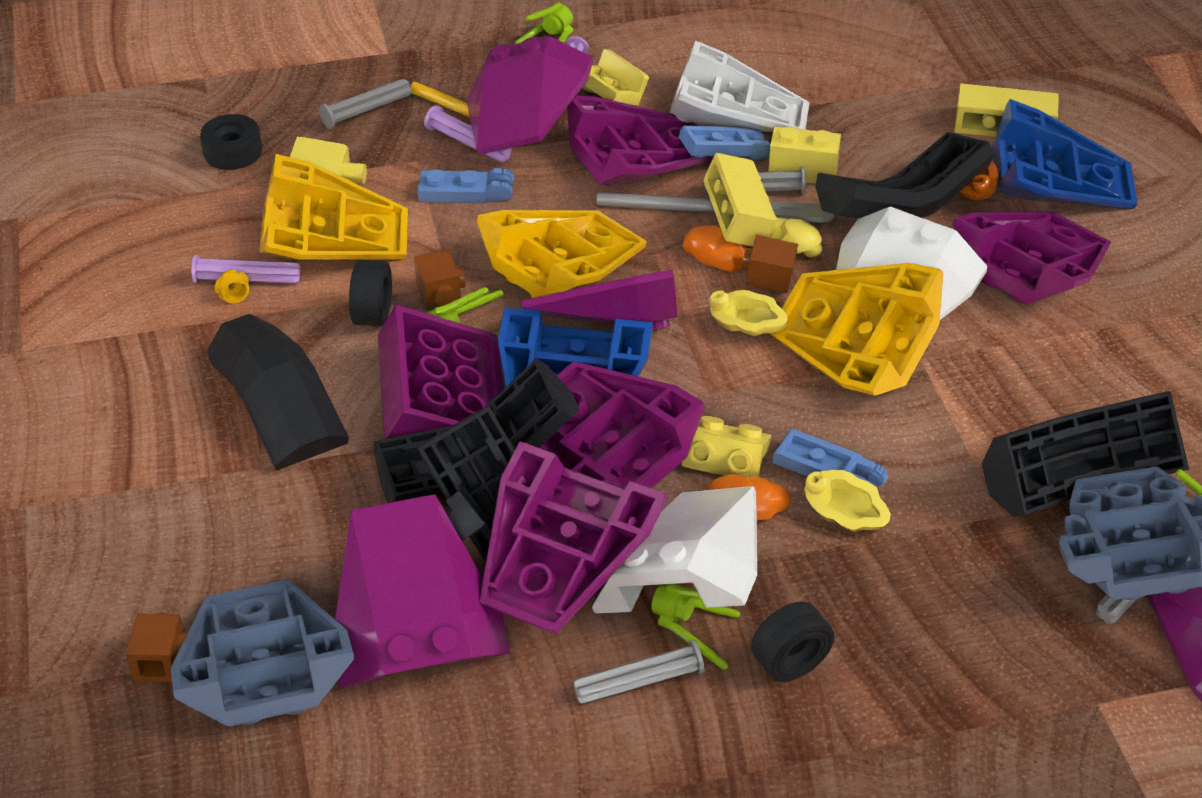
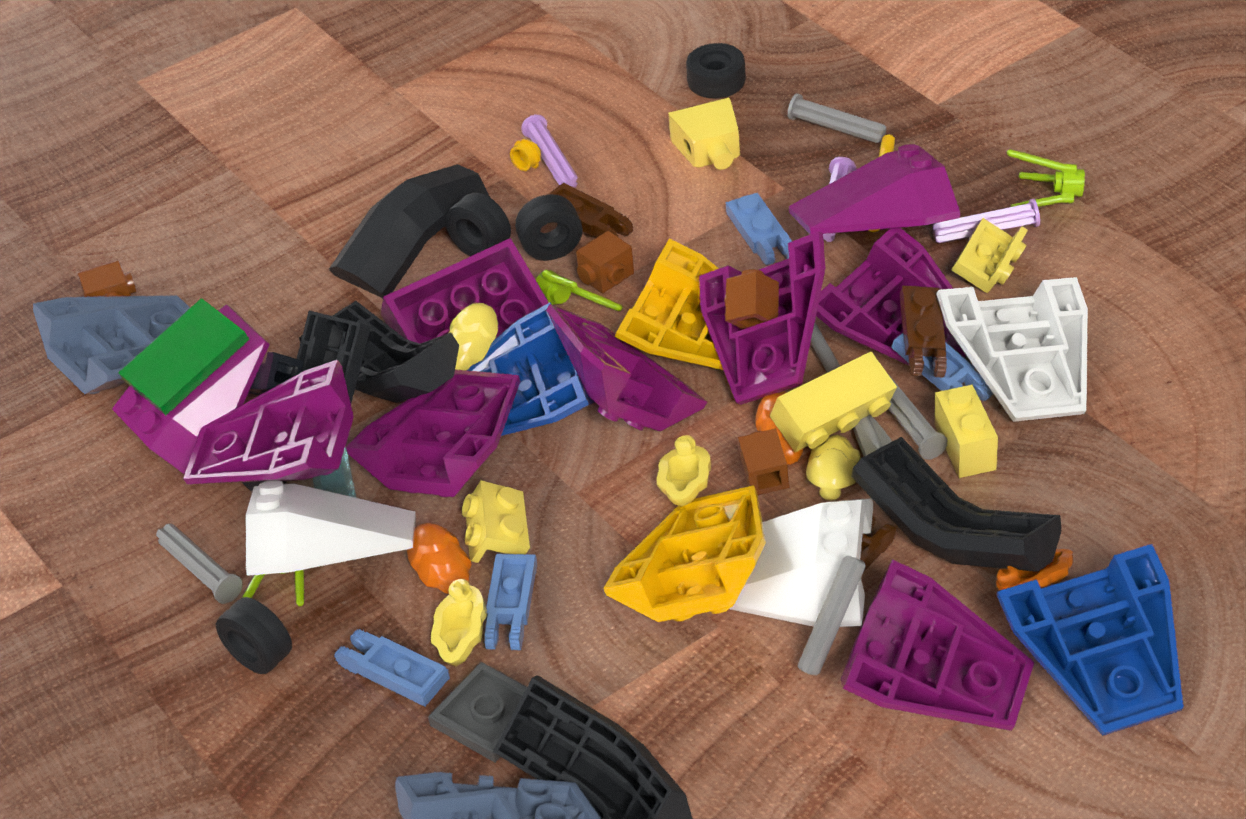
camera: 70 degrees right, 0 degrees up
yellow wedge [259,154,408,261] -> none
light yellow brick [954,83,1059,137] -> none
none -> green tile [118,298,250,416]
none -> medium blue hinge [334,629,450,707]
none -> dark grey tile [428,662,527,763]
none -> black tyre [445,193,511,256]
none -> light yellow arm [448,303,498,370]
none -> reddish brown hinge [549,182,634,238]
none -> magenta wedge [699,231,826,405]
none -> dark orange brick [724,269,779,329]
none -> light grey axle [798,556,865,676]
none -> reddish brown hinge [900,286,947,377]

